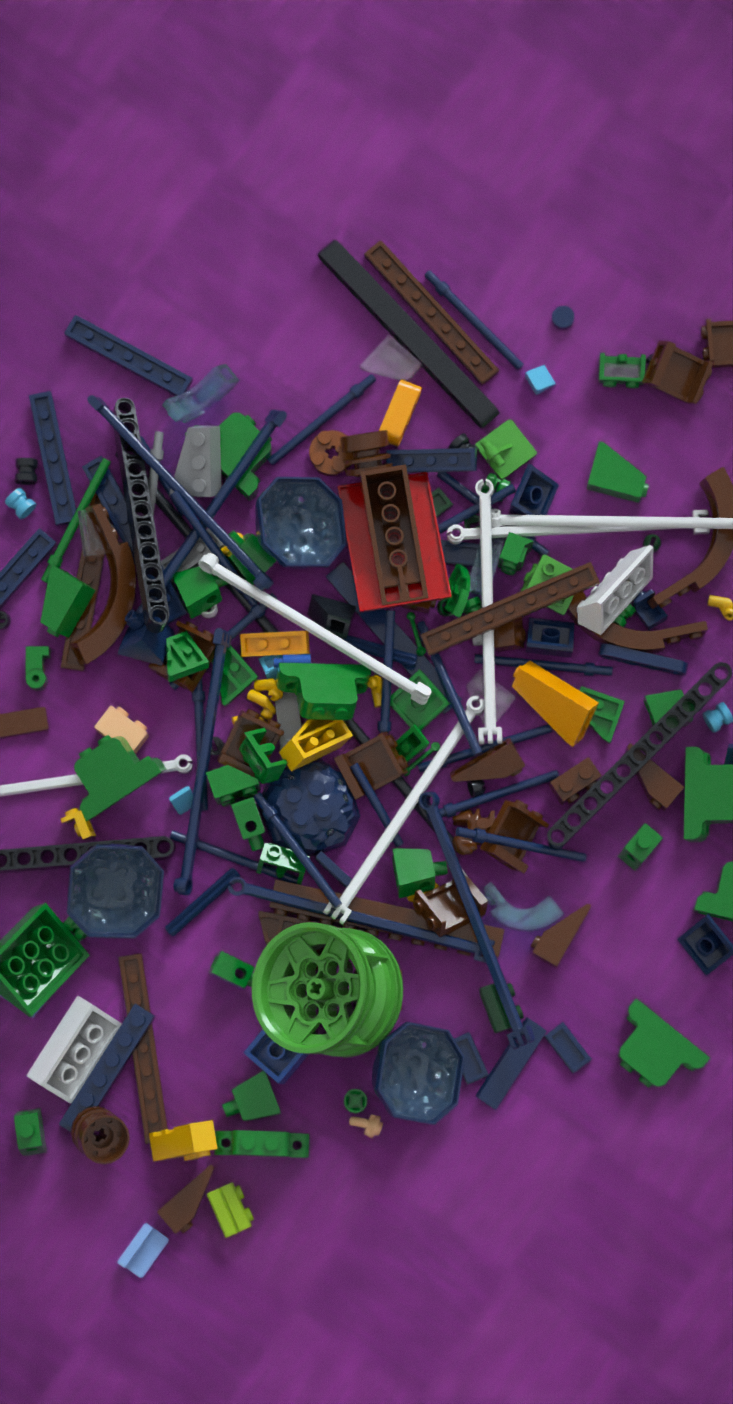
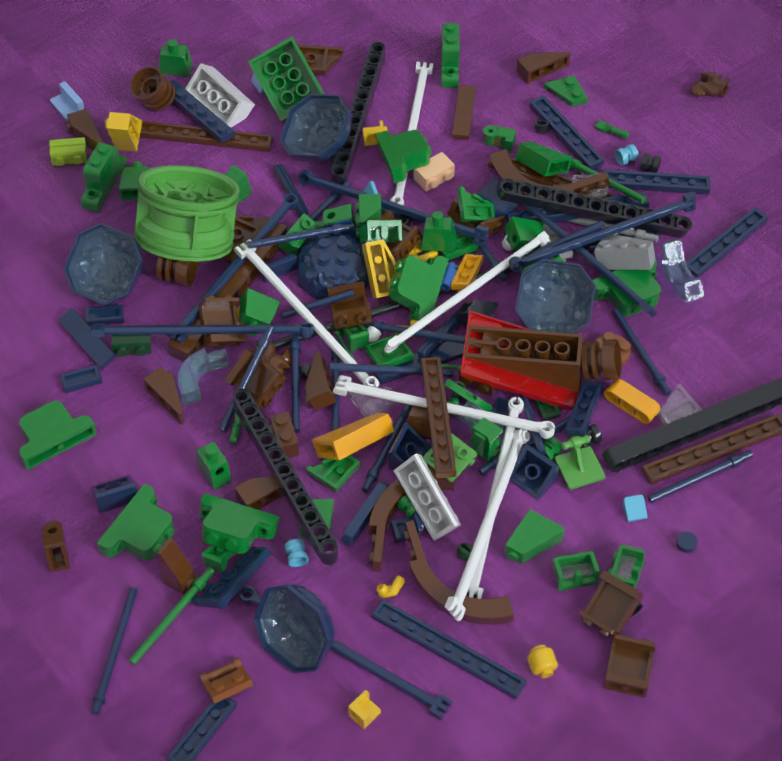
camera: 105 degrees right, 25 degrees down
none -> green piece [230,411,241,444]
none -> white hinge [367,326,381,342]
none -> green torso [421,211,457,252]
none -> green window [552,551,600,591]

